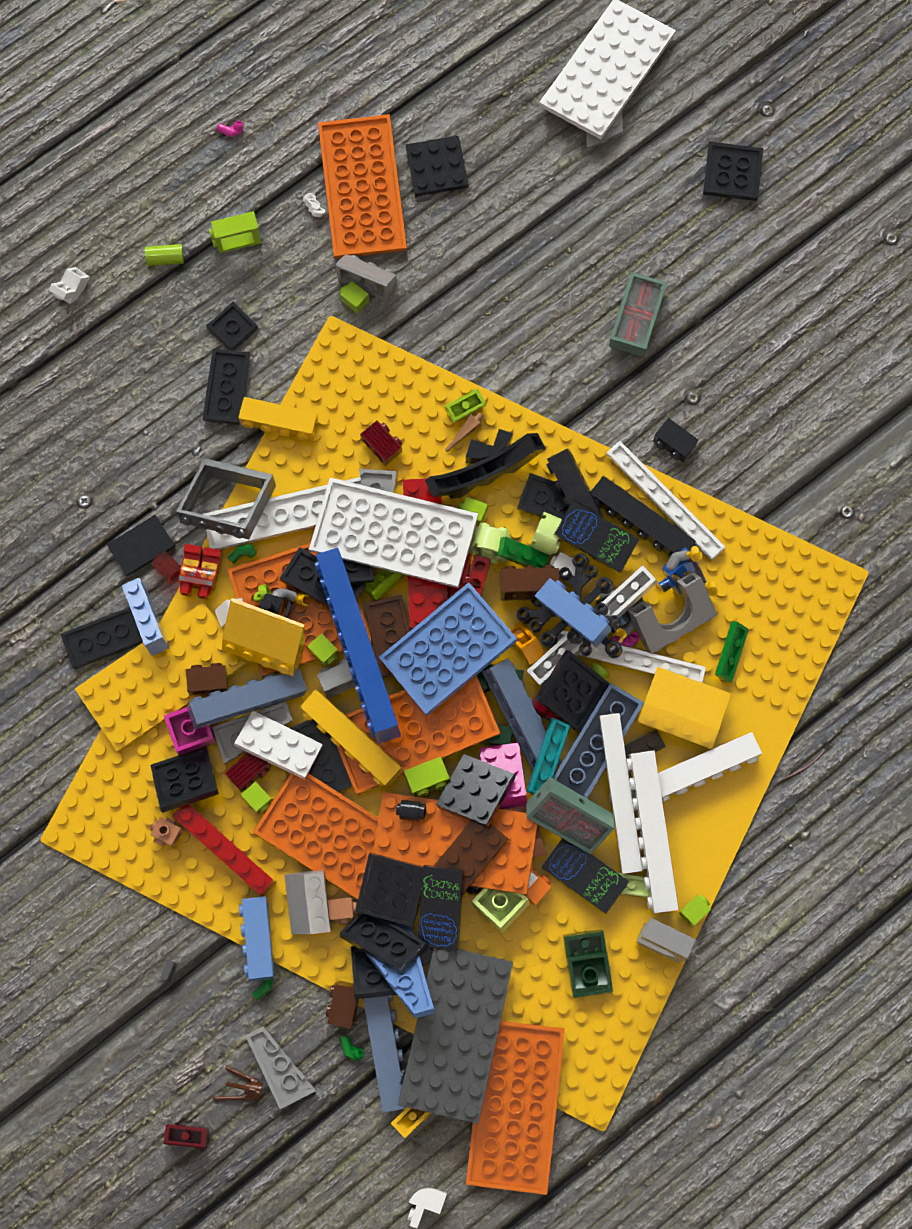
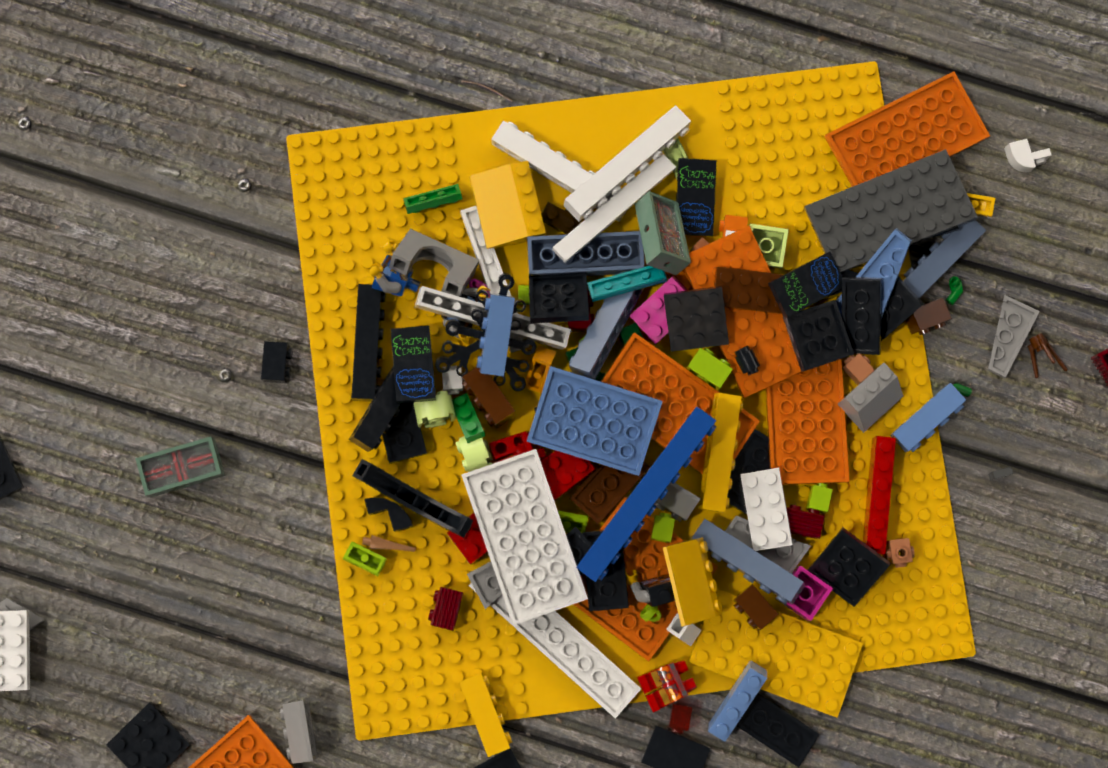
camera: 130 degrees left, 5 degrees up
dark grey window [176,458,276,540] -> none
green arm [227,544,256,564] -> none
lime brick [340,281,369,314] -> none
lime brick [458,496,488,526] -> none
dark green slope [563,929,613,998] -> none
white tile [606,441,726,561] -> none
light grey arch [636,918,697,964] -> none
lime brick [679,895,711,927] -> none

